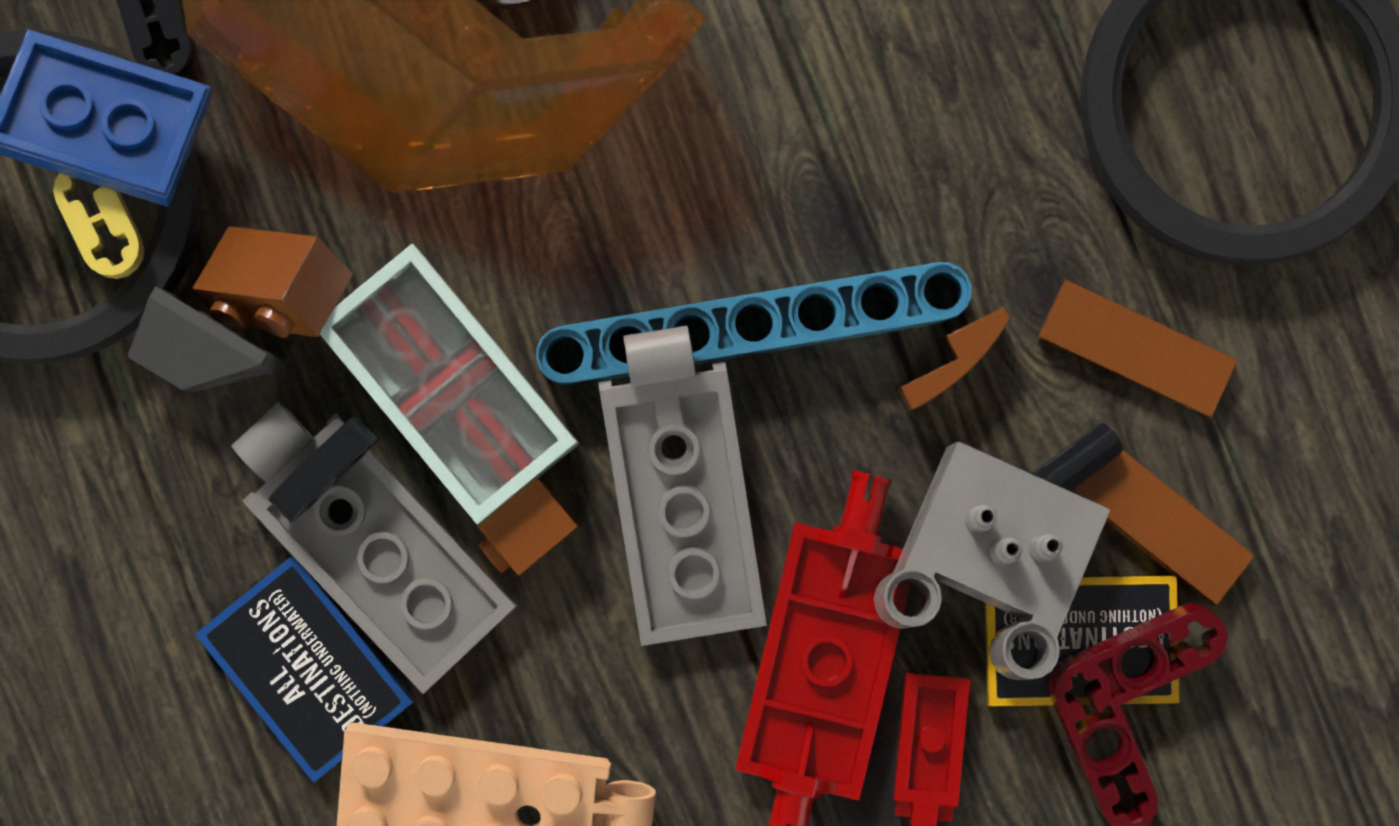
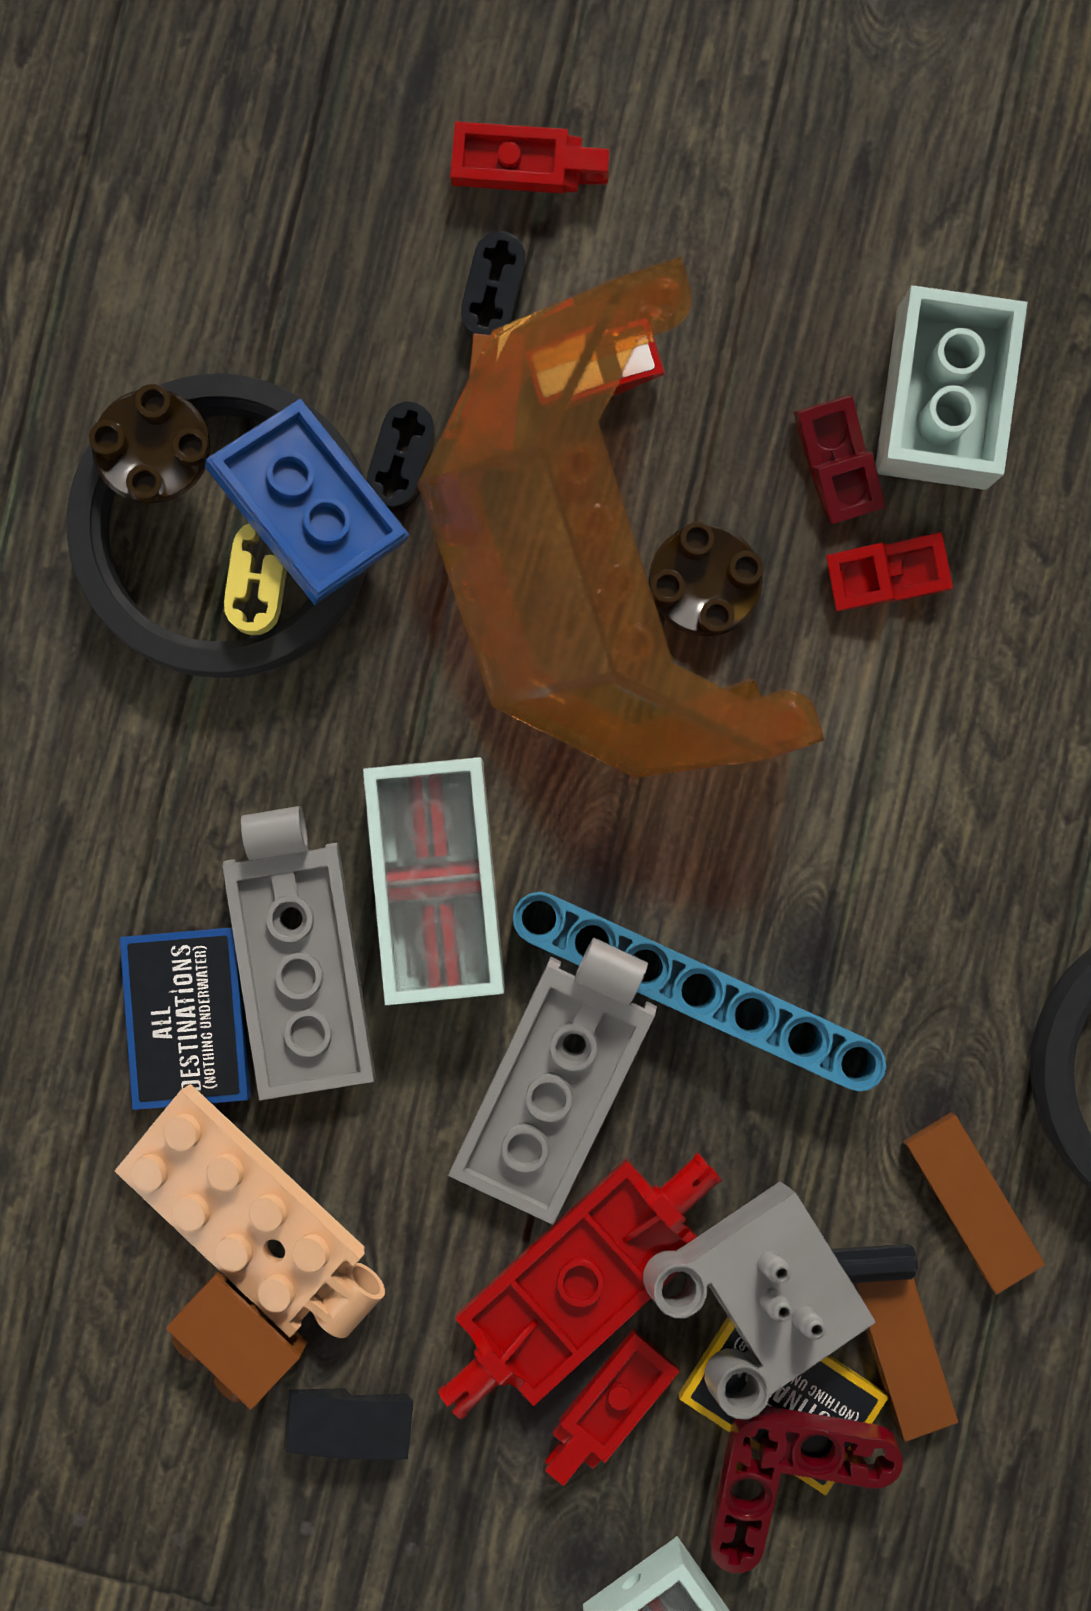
camera: 30 degrees right, 0 degrees up
dark grey slope [127,286,285,393] -> none
dark orange brick [192,227,353,338] -> none
black beam [268,416,378,523] -> none
dark orange brick [477,477,580,576] -> none
dark orange slope [897,307,1009,412] -> none

